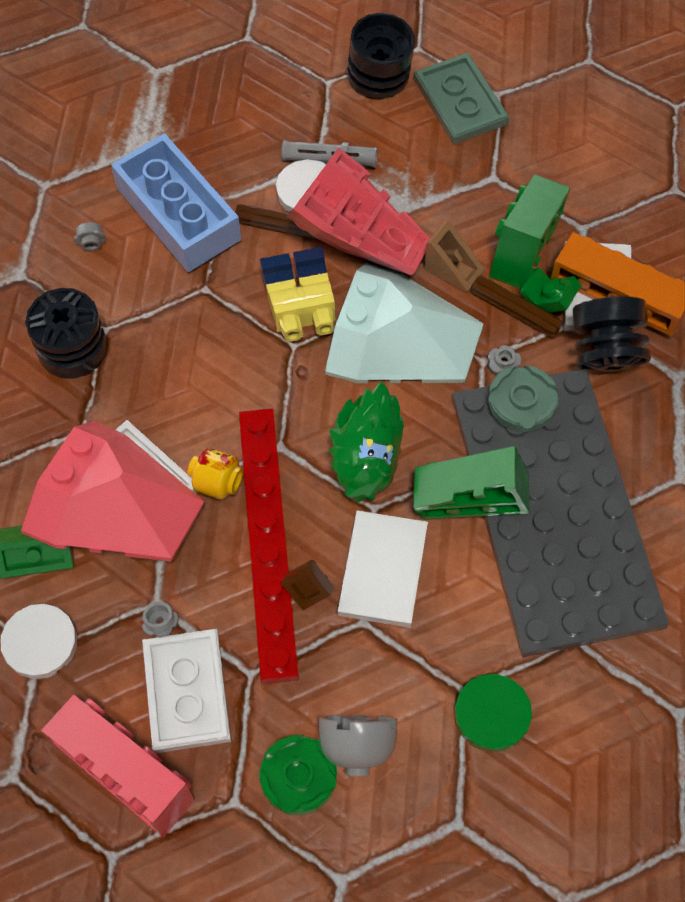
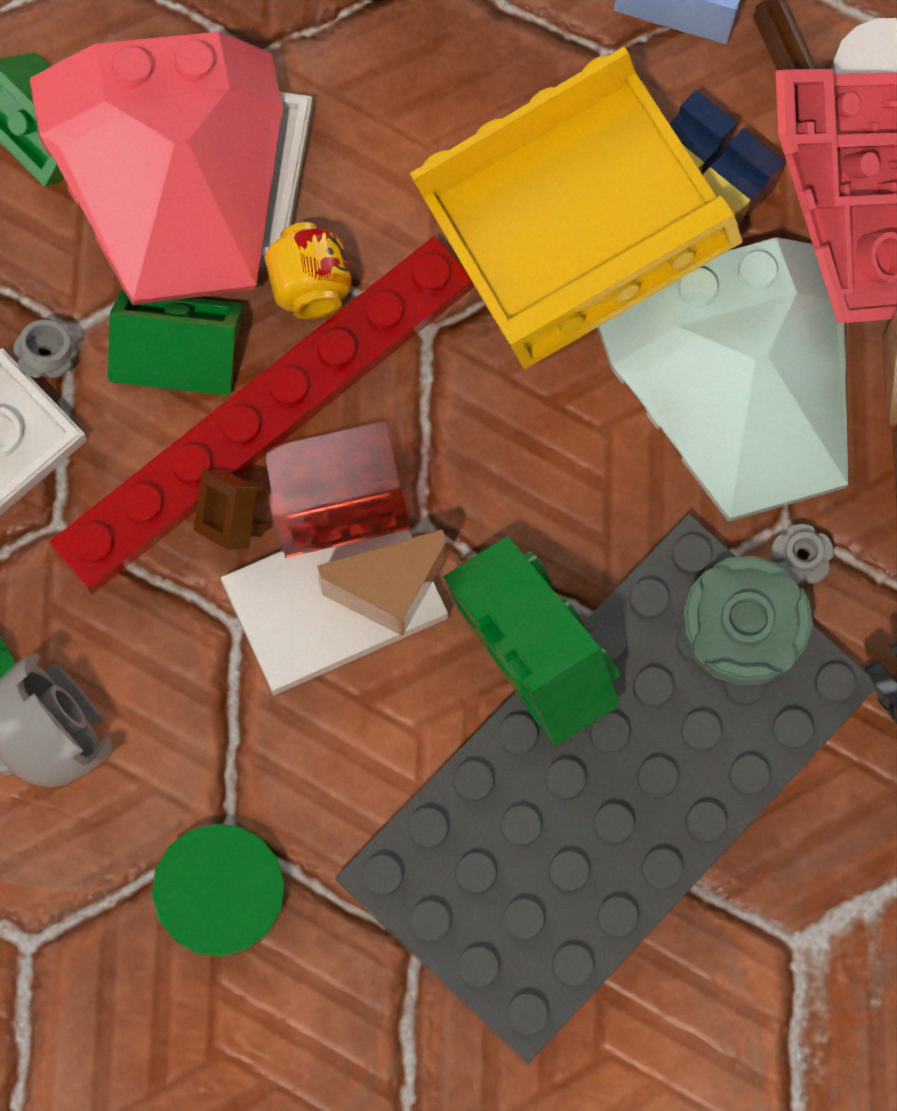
camera: 50 degrees right, 10 degrees up
green head [329,382,404,503] -> none
none -> green panel [108,289,243,396]
none -> clear red bracket [264,422,410,558]
none -> medium nougat slope [317,529,446,636]
none -> yellow panel [409,46,742,370]

